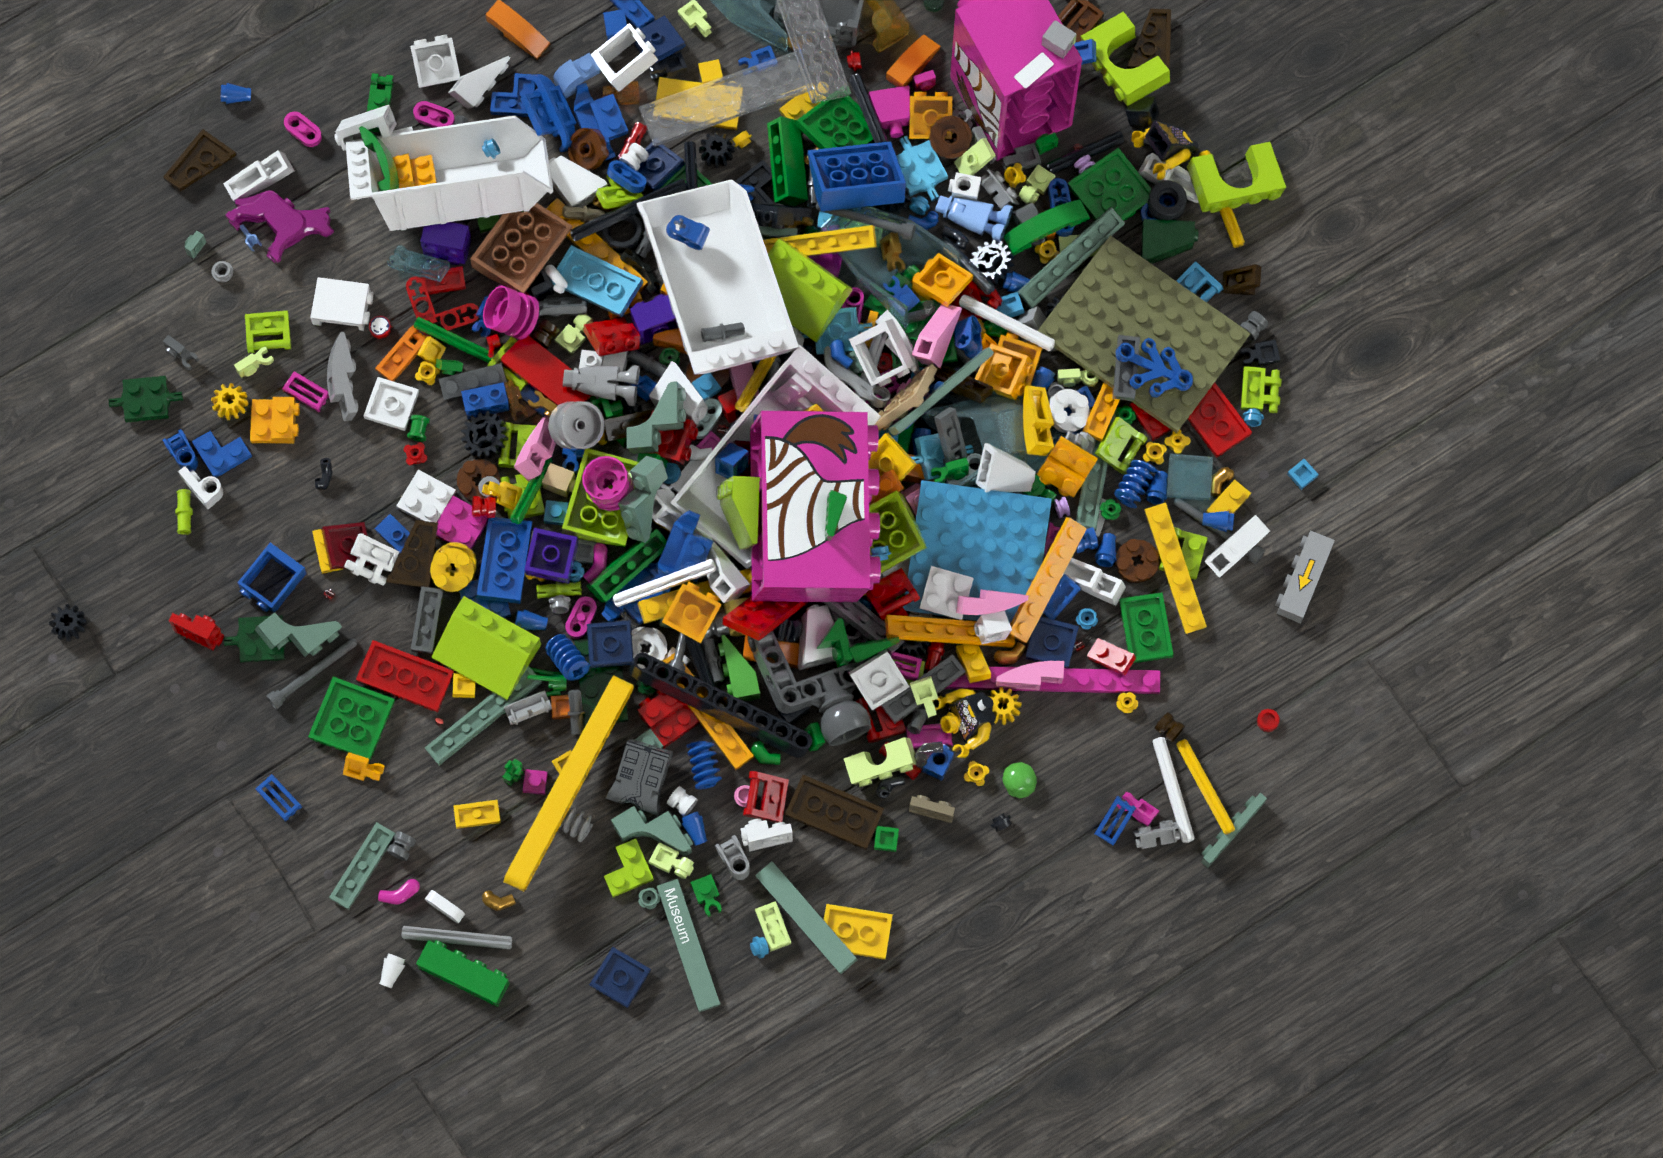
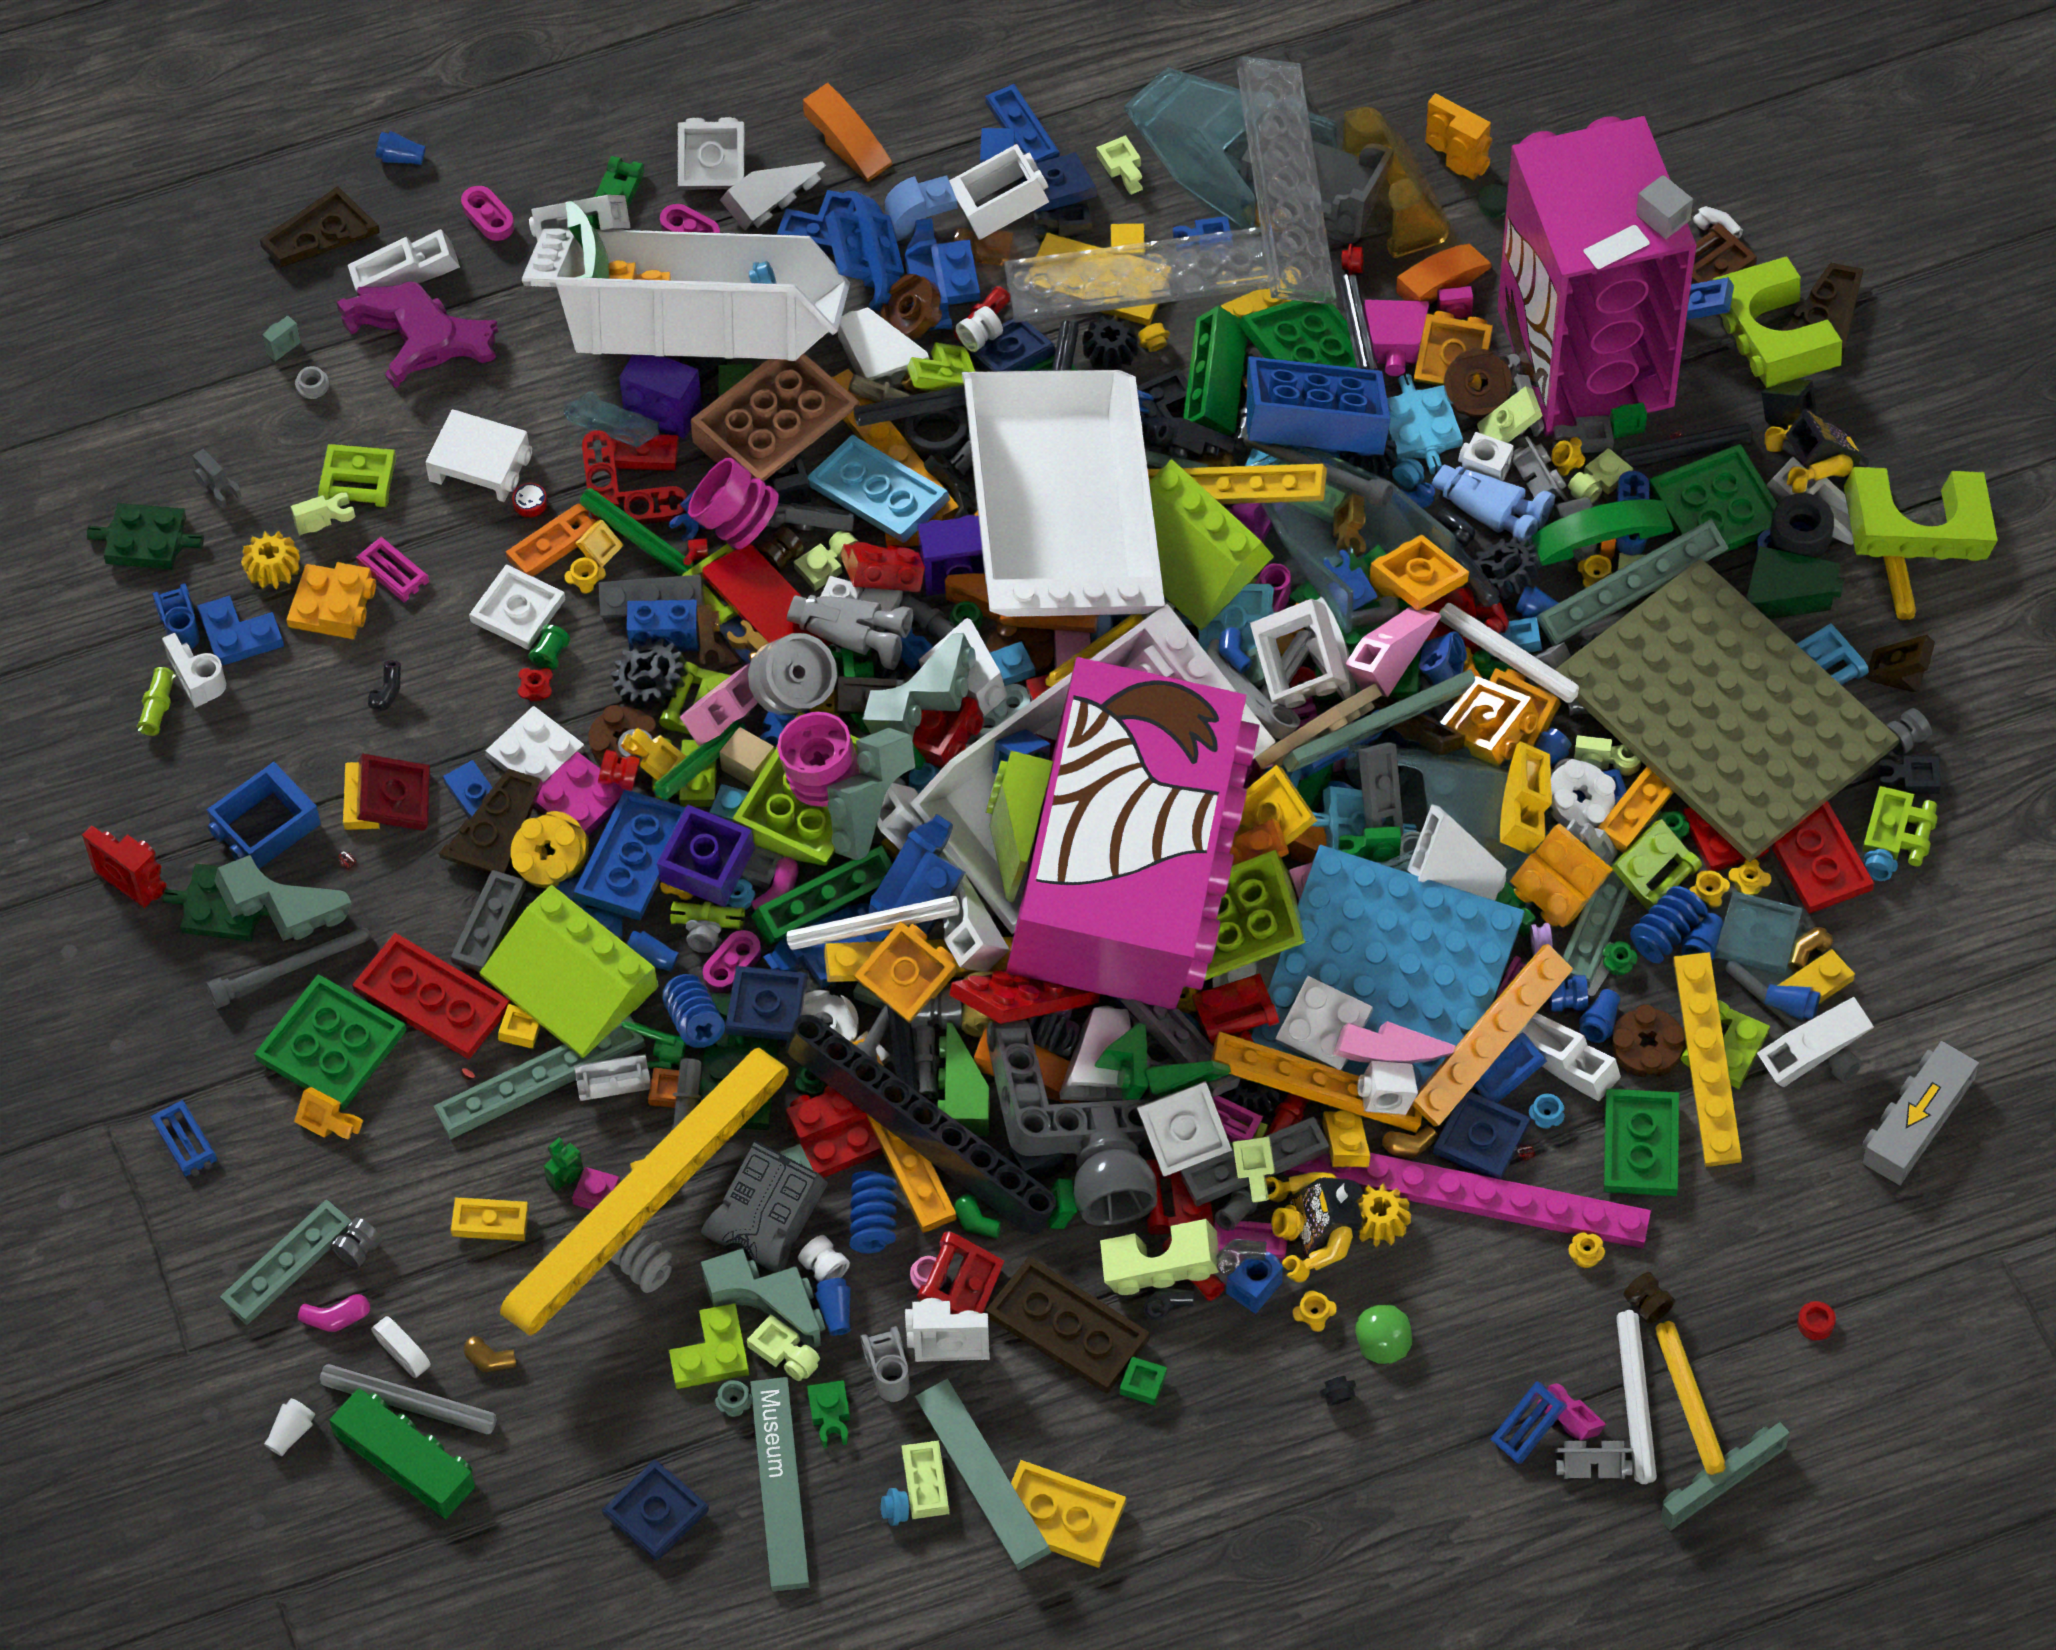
camera: 15 degrees right, 15 degrees down
medium blue hand [240,224,262,252] -> none
light grey slope [327,332,358,421] -> none
white plate [344,534,399,585] -> none
green plate [436,359,463,375] -> none
white arm [545,265,568,294] -> none
blue plate [607,160,646,193] -> none
blue piece [666,215,710,250] -> none
dark grey axle [701,322,745,342] -> none
green slope [825,490,847,541] -> none
dark azure plate [870,546,891,561] -> none
dark tan plate [909,795,955,823] -> none
bright pink slope [995,661,1064,690] -> none
lavender bush [1074,155,1095,174] -> none
plate [1087,638,1136,676] -> none
dark grey plate [1112,335,1140,401] -> none
blue plant [1115,338,1193,398] -> none
dark azure plate [1287,459,1318,490] -> none

